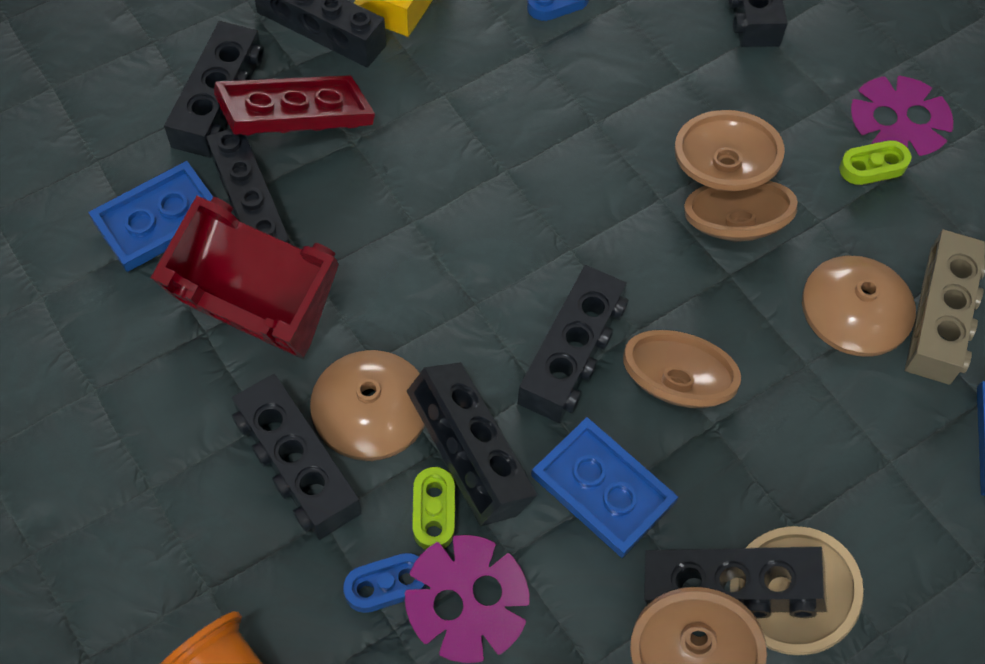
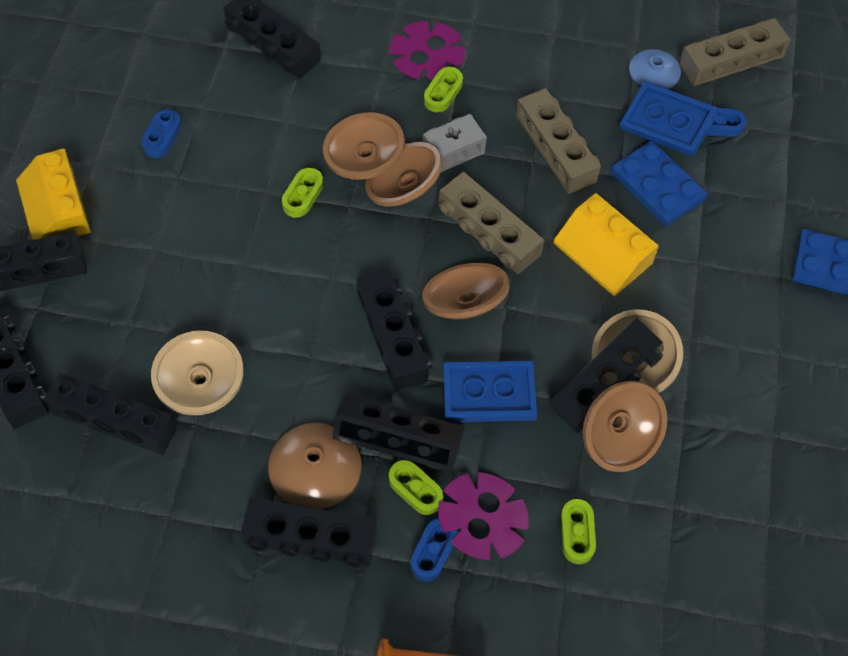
camera: 45 degrees left, 0 degrees up
blue plate [88,161,213,272] -> none
dark red windscreen [150,196,339,359] -> none
dark red plate [214,75,375,135] -> none
medium nougat dish [802,256,916,357] -> none
none -> tan dish [151,331,244,415]
none -> lime plate [282,168,323,218]
none -> light grey brick [423,114,486,172]
none -> dark tan brick [439,171,544,275]
none -> yellow slope [553,193,659,297]

